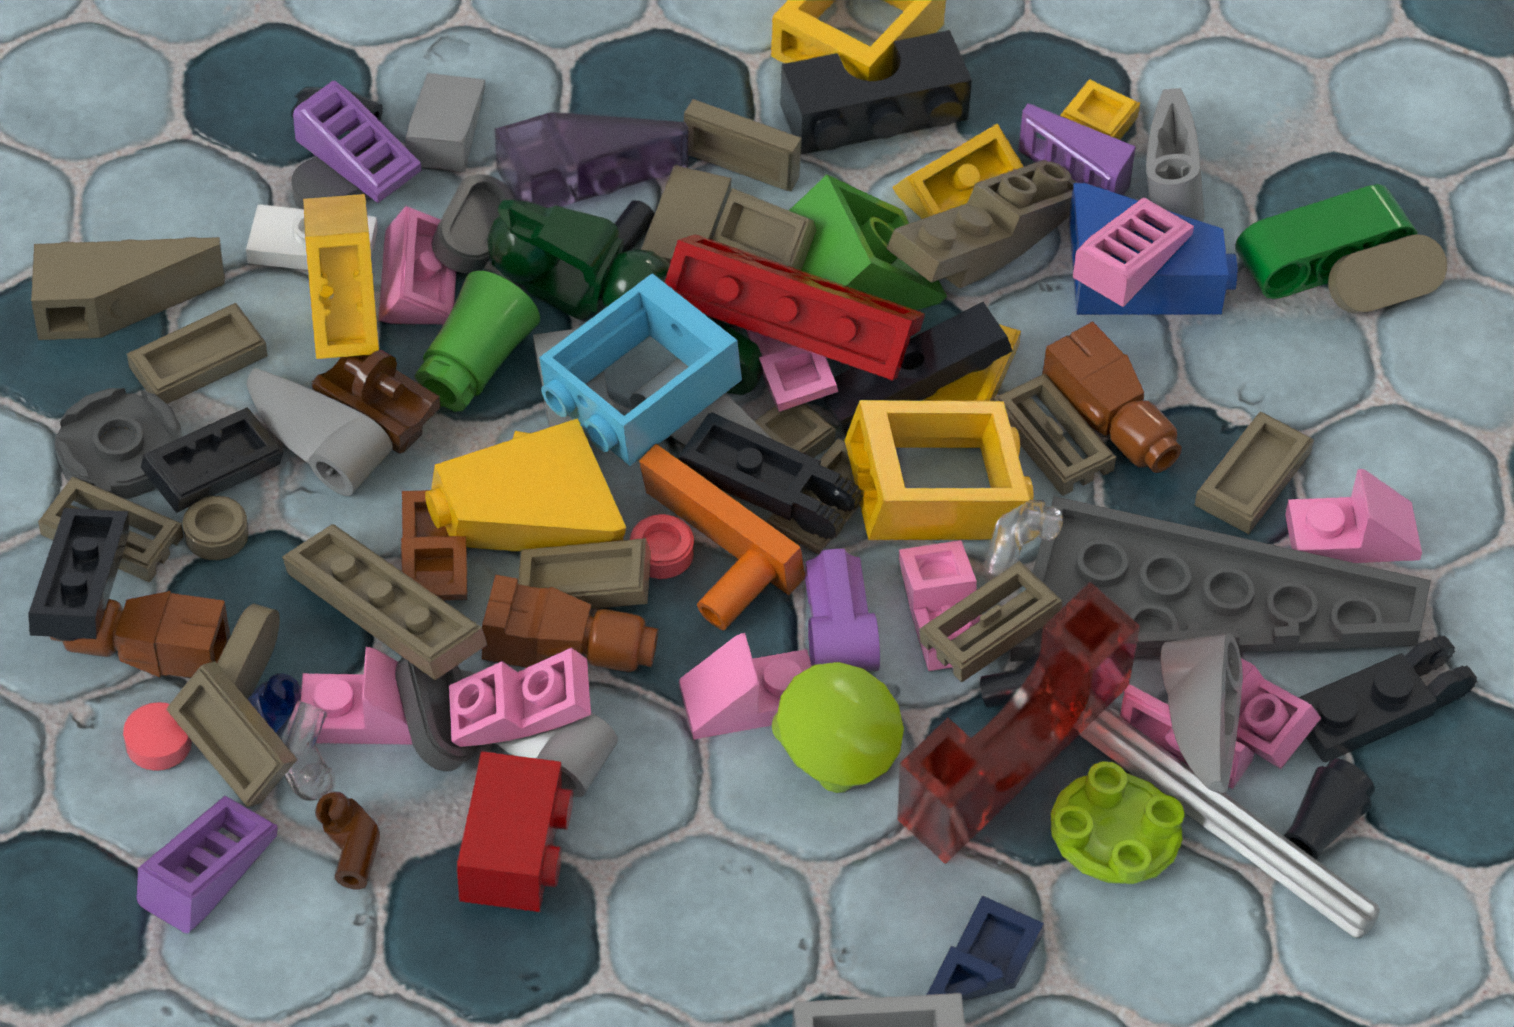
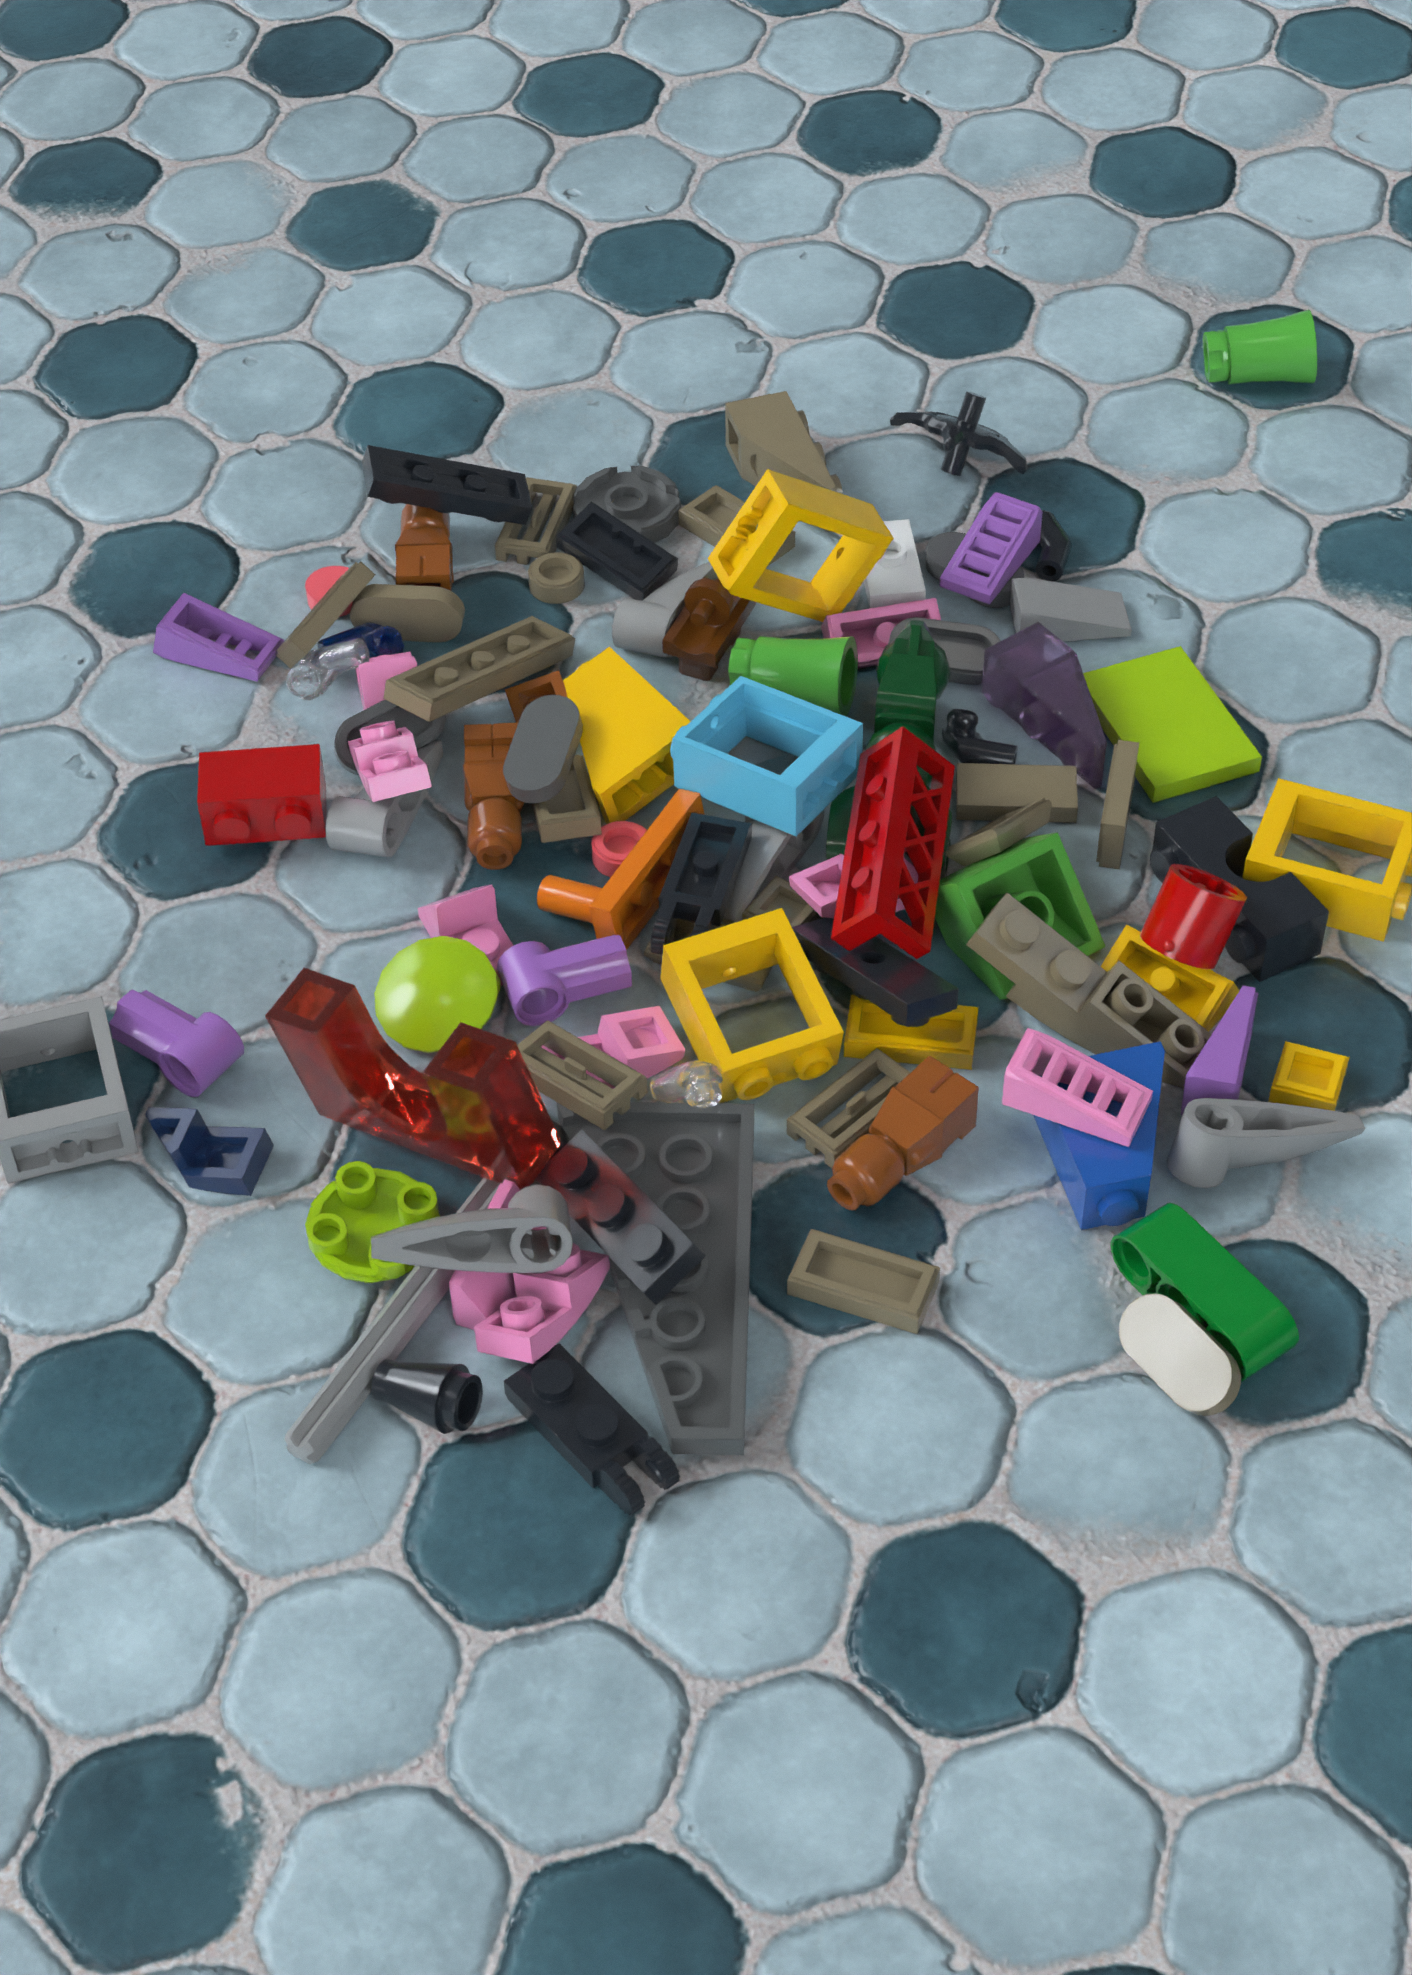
camera: 80 degrees right, 5 degrees down
reddish brown arm [315,791,380,890] -> none
bright pink slope [1285,469,1422,563] -> none
none -> medium lavender piece [109,989,244,1097]
none -> dark grey tile [503,695,583,803]
none -> plate [533,1129,706,1305]
none -> black piece [890,391,1027,476]
none -> lime tile [1075,646,1262,803]
none -> red piece [1140,864,1247,970]

